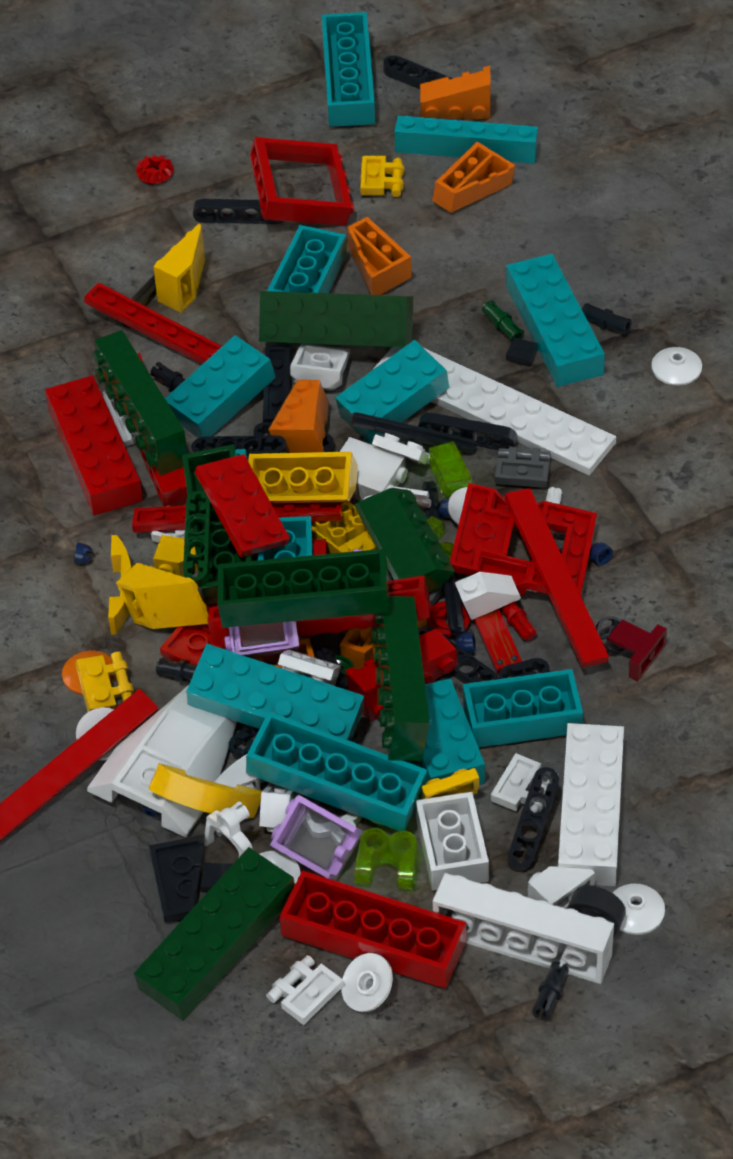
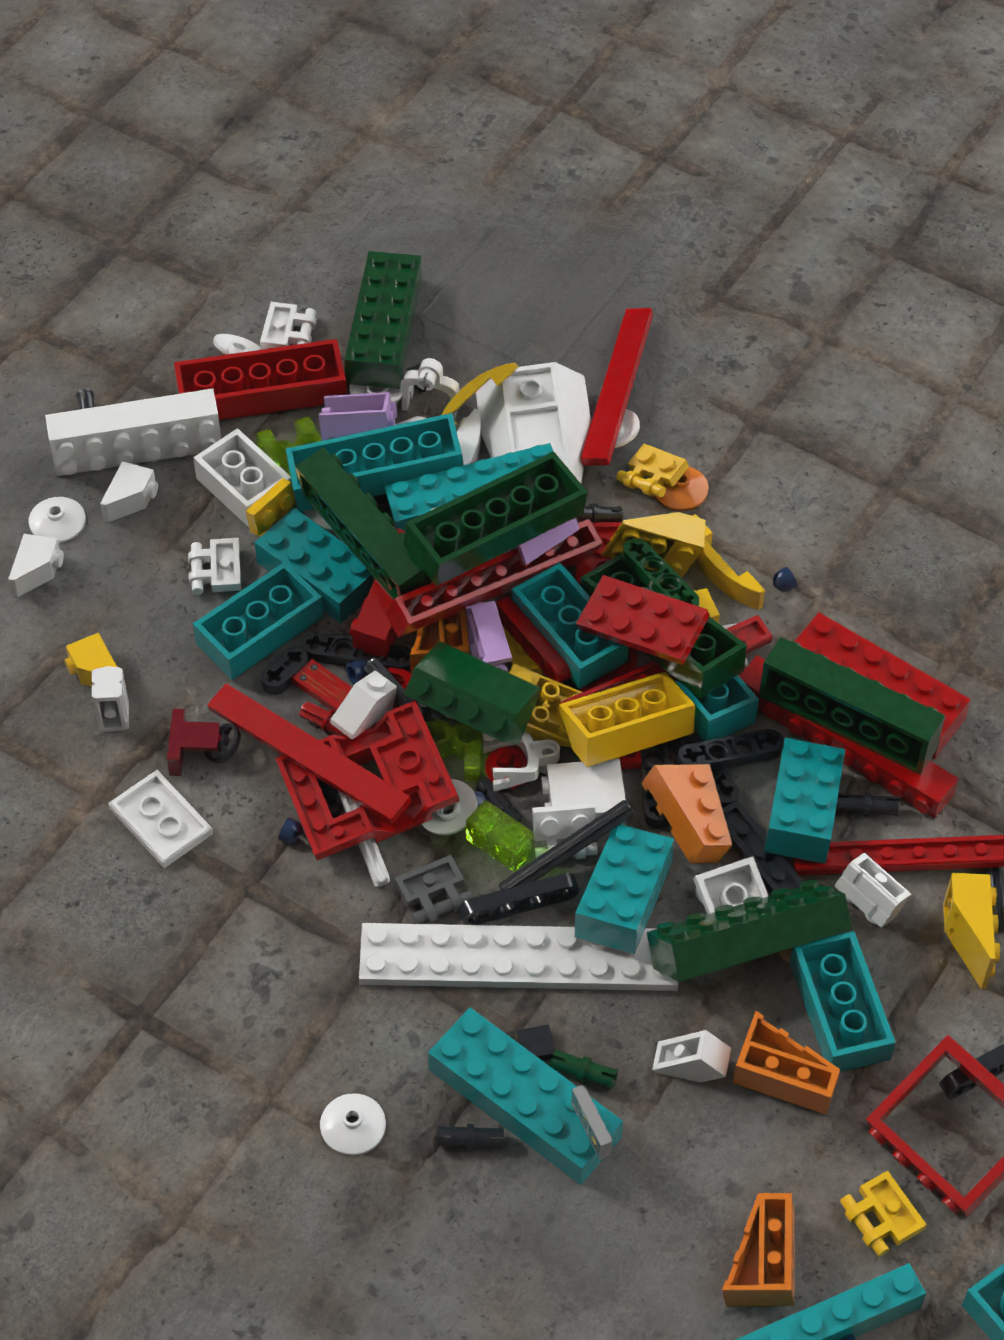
camera: 145 degrees right, 5 degrees up
black wing [149,834,206,923] -> none
black beam [507,767,559,872] -> none
white brick [558,723,624,887] -> none
black tyre [567,885,626,936] -> none
none -> white slope [8,534,64,597]
none -> yellow slope [64,632,117,687]
none -> white brick [92,666,129,732]
none -> white tile [108,770,213,868]
none -> light grey tile [571,1085,613,1160]
none -> white slope [652,1030,731,1082]
none -> white brick [835,853,912,928]

